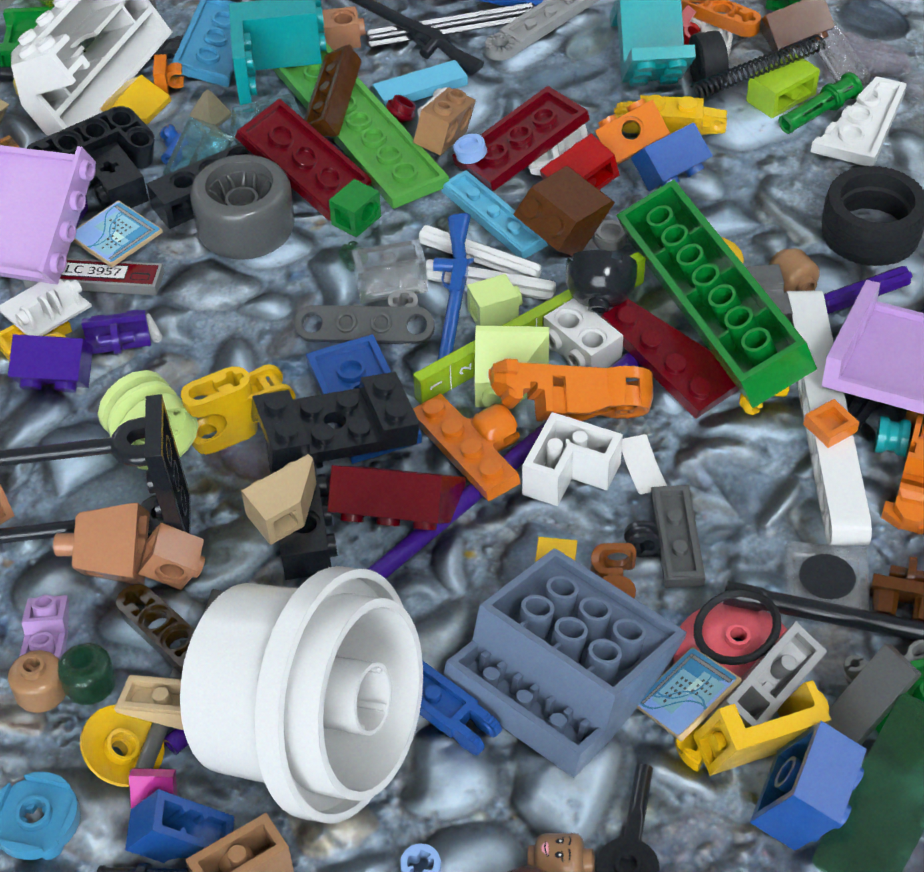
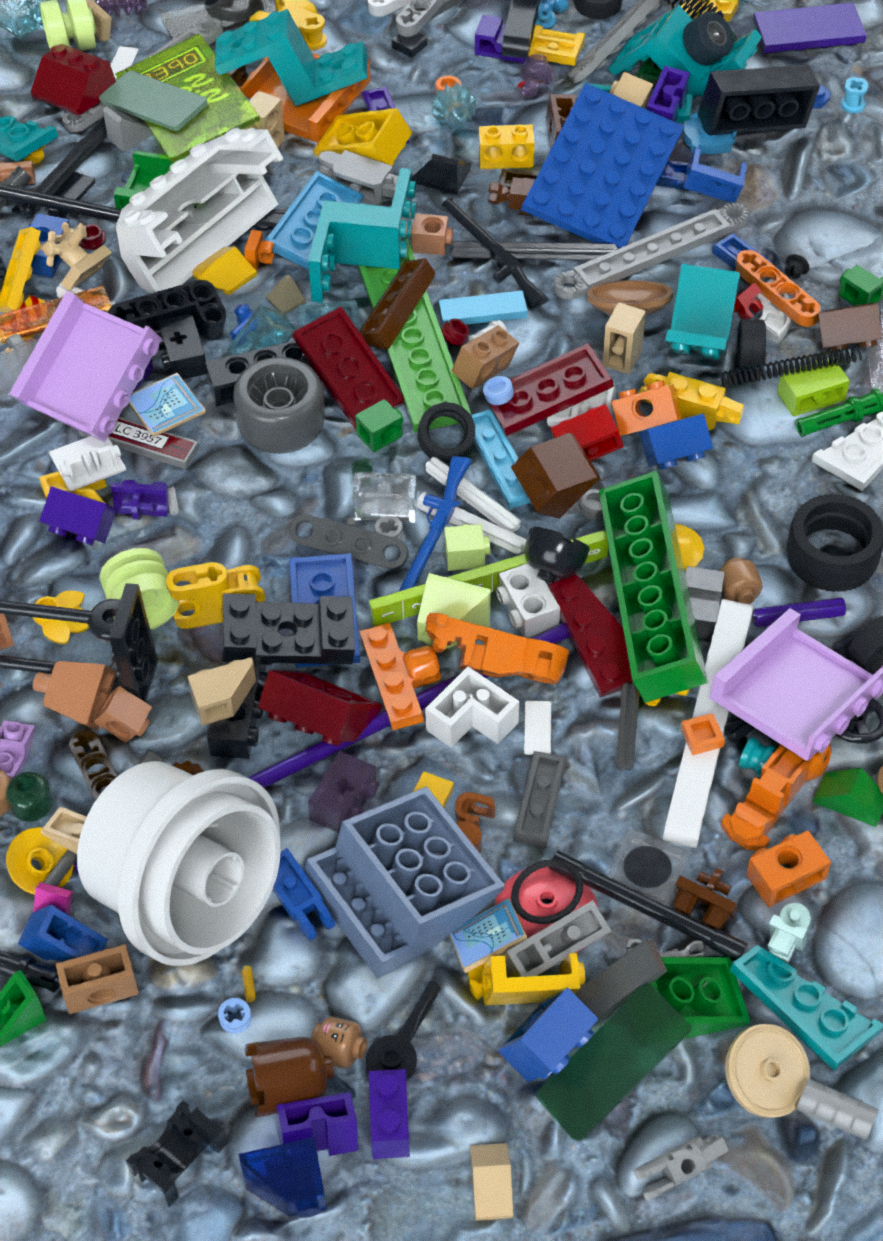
camera: 15 degrees right, 5 degrees up
black bush [624,520,661,557] -> none
none -> yellow plate [33,590,89,644]
none -> yellow leg [242,966,256,1002]
none -> clear purple brick [308,751,379,833]
none -> black tyre [417,402,476,463]
none -> medium nougat dish [587,280,673,316]
none -> tan brick [603,302,646,375]
none -> dark grey axle [616,682,639,771]

